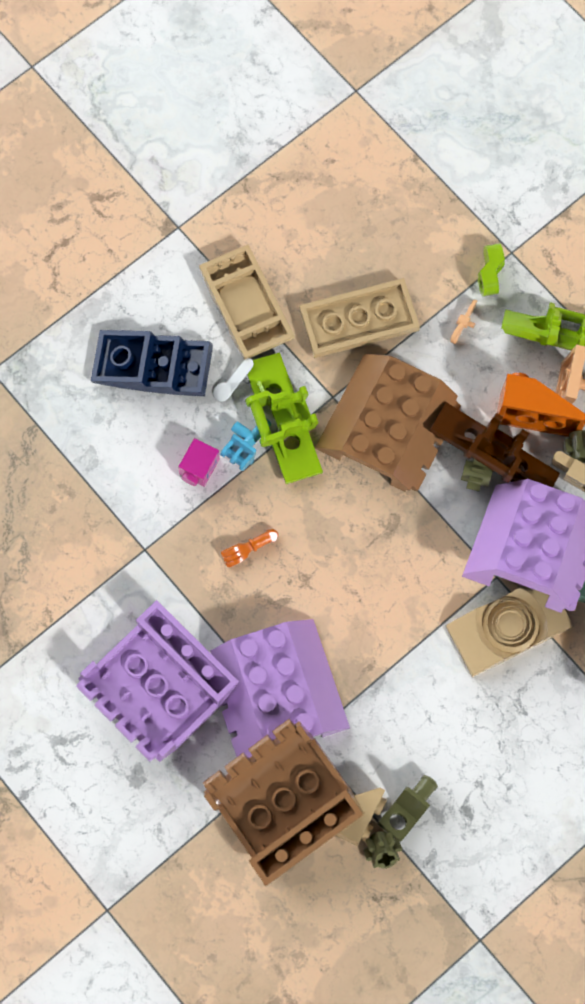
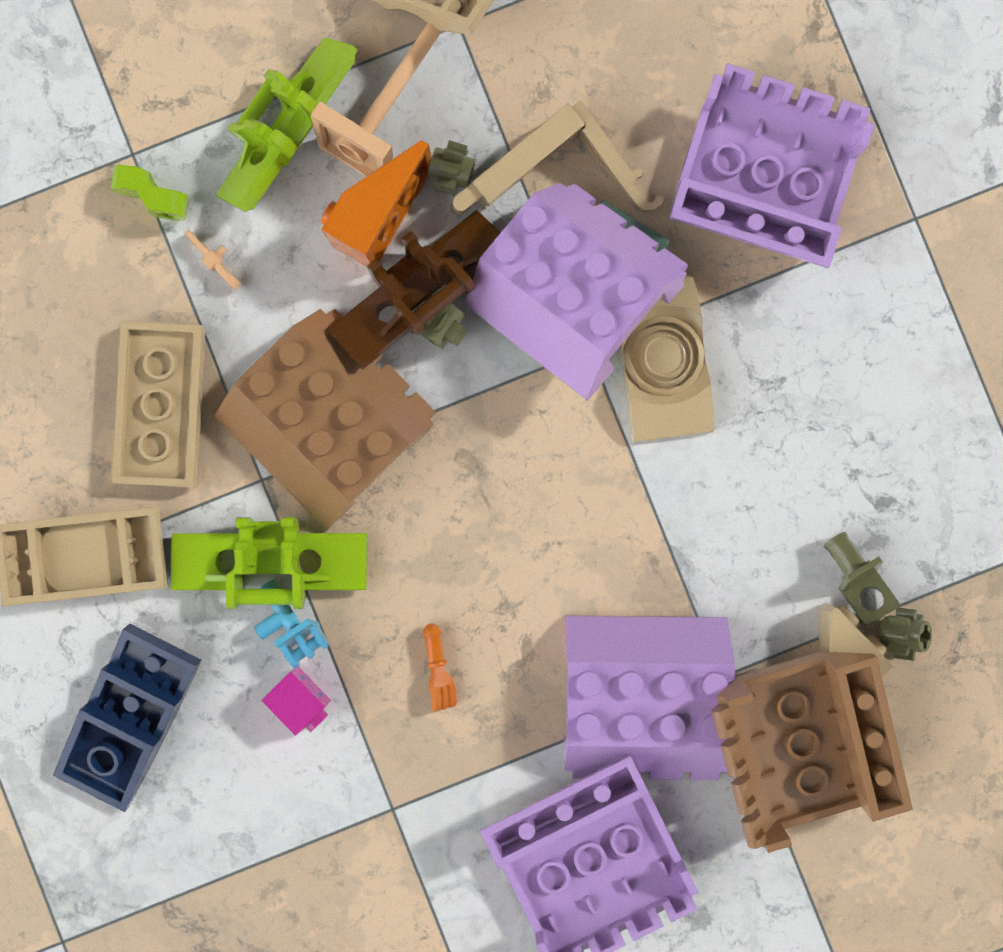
camera: 65 degrees left, 15 degrees up
white sticker [213,358,254,401] -> none

